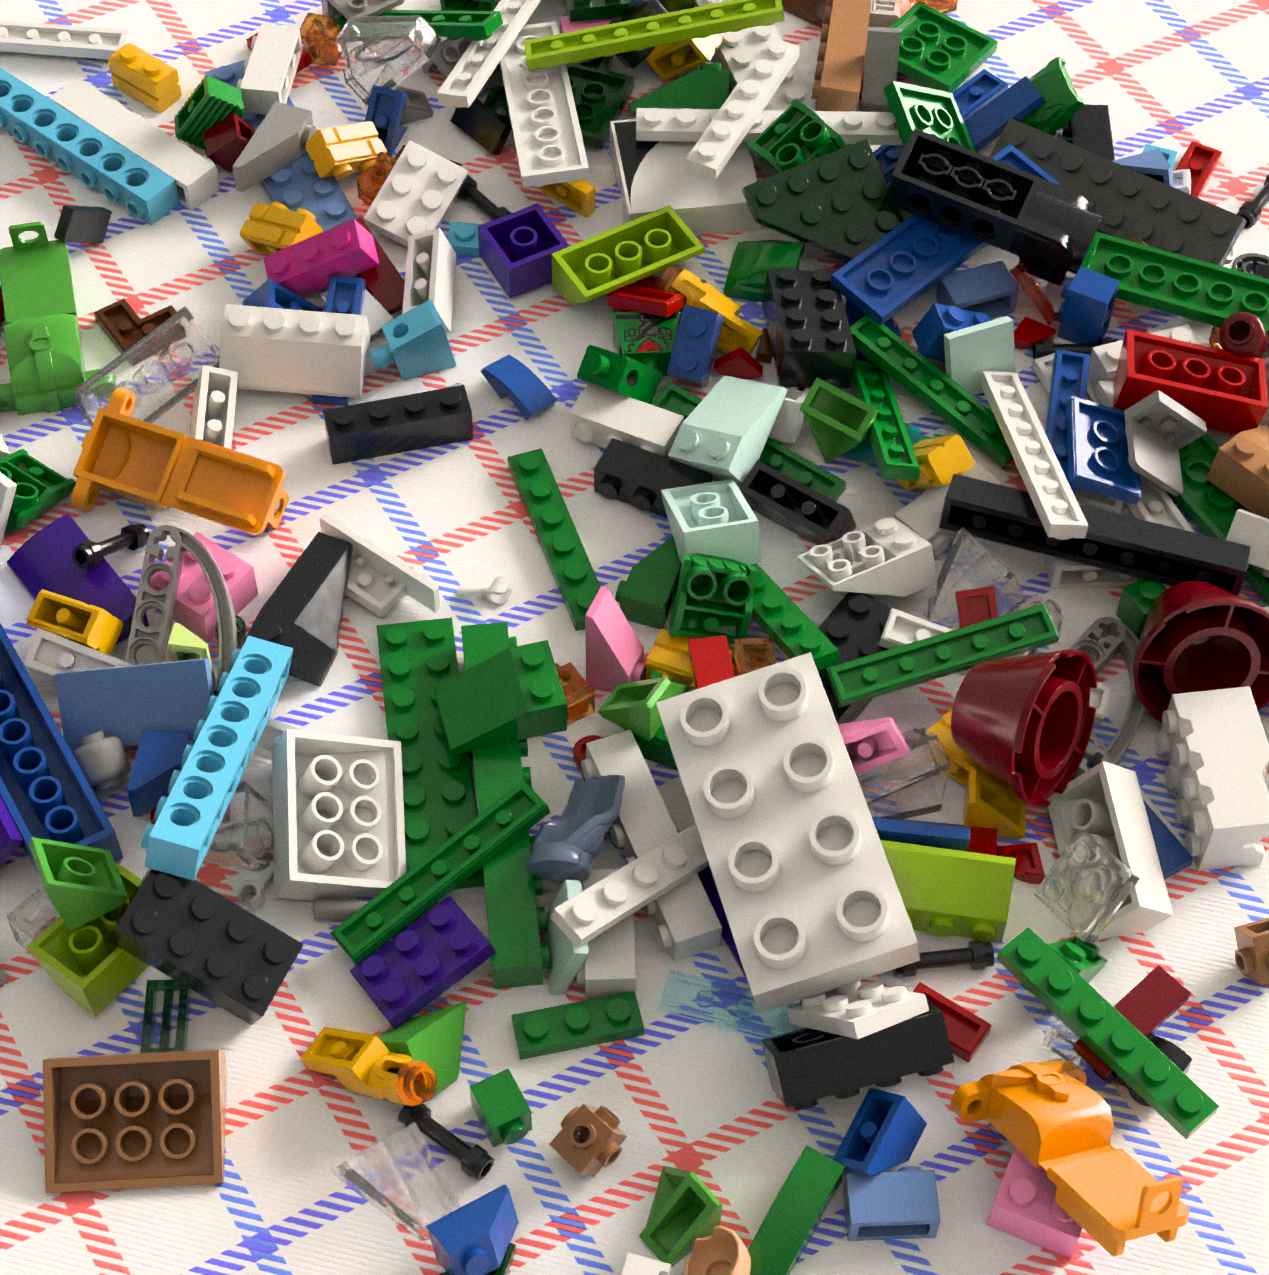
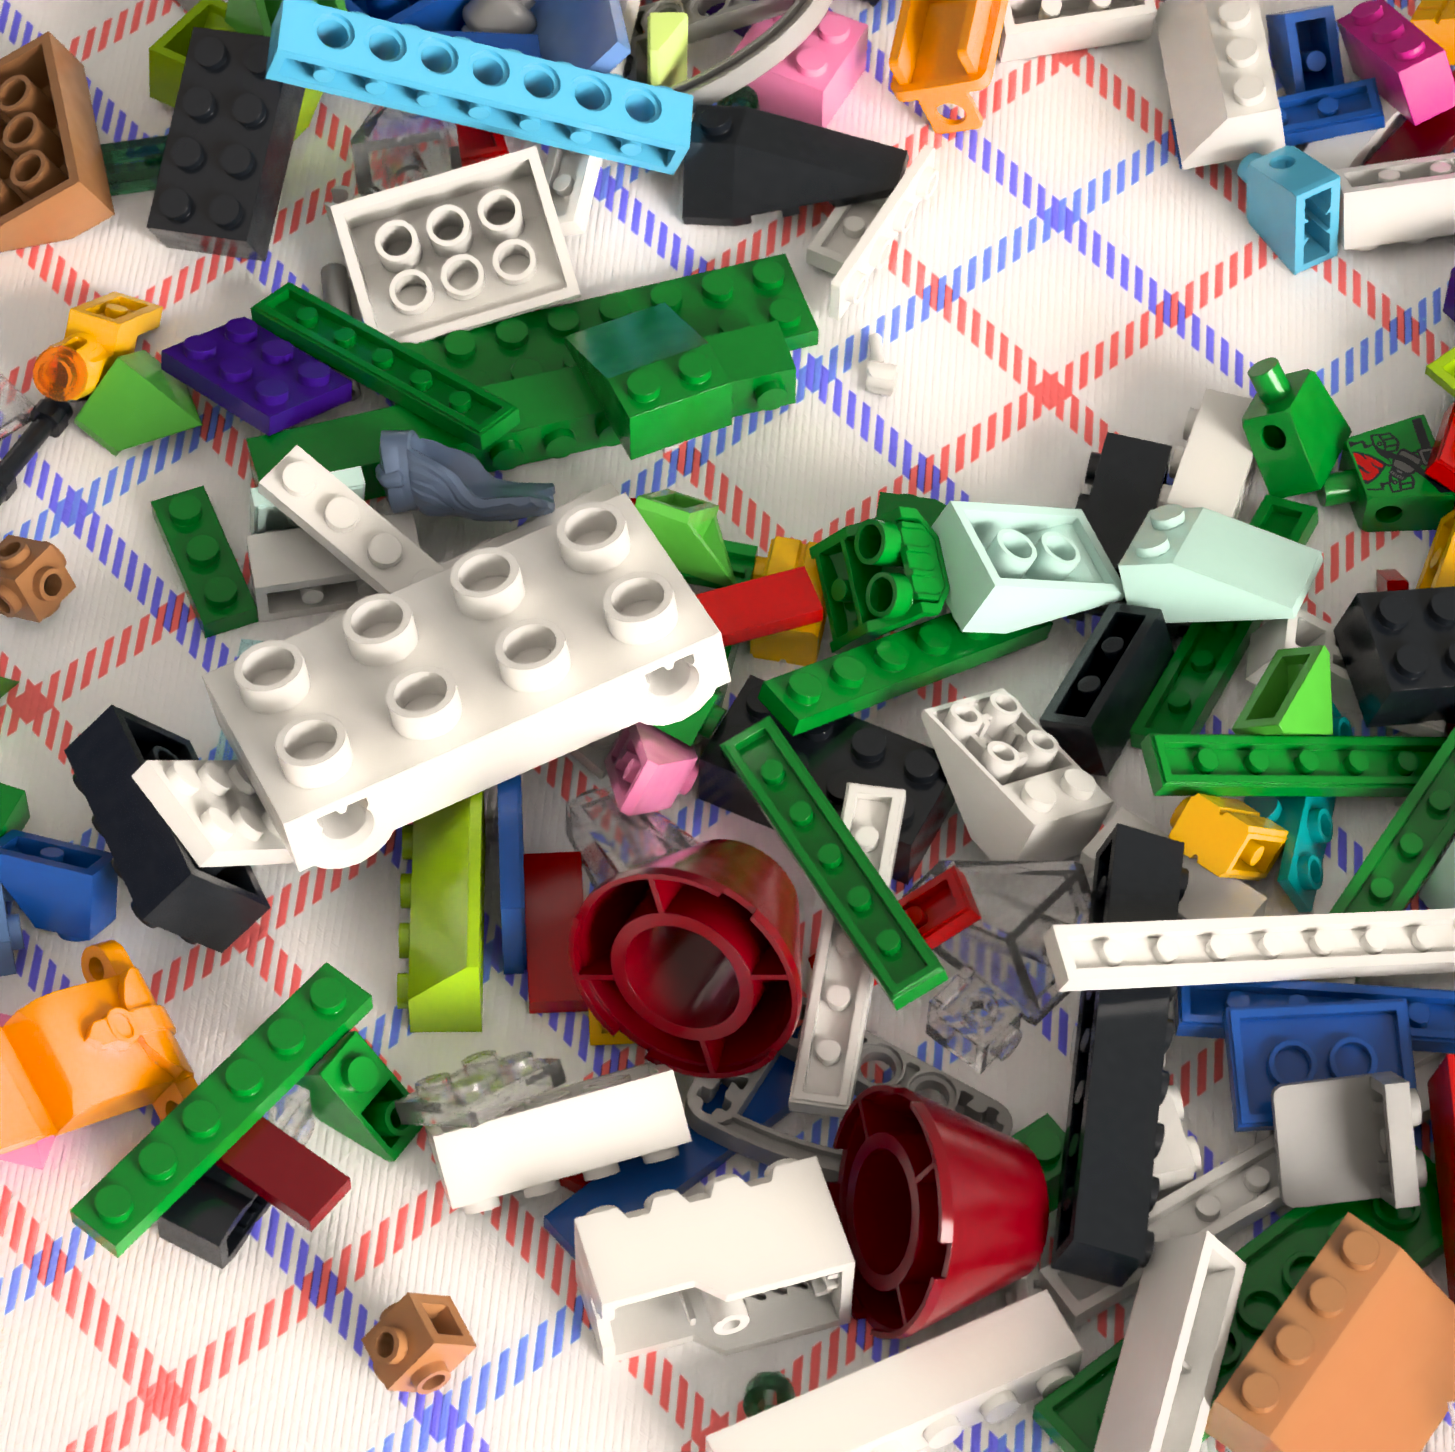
camera: 80 degrees right, 0 degrees up
black wedge [323,383,474,465] -> none
green brick [469,1068,532,1148] -> none
blue slope [480,354,557,421] -> none
green plate [507,448,601,631] -> none
clear orange brick [555,662,595,726] -> none
bright pink slope [585,586,646,693] -> none
blue brick [667,305,725,384] -> none
clear orange brick [731,637,777,677] -> none
black bar [892,940,994,977] -> none
red tile [913,982,992,1063] -> none
red tile [996,842,1045,884] -> none

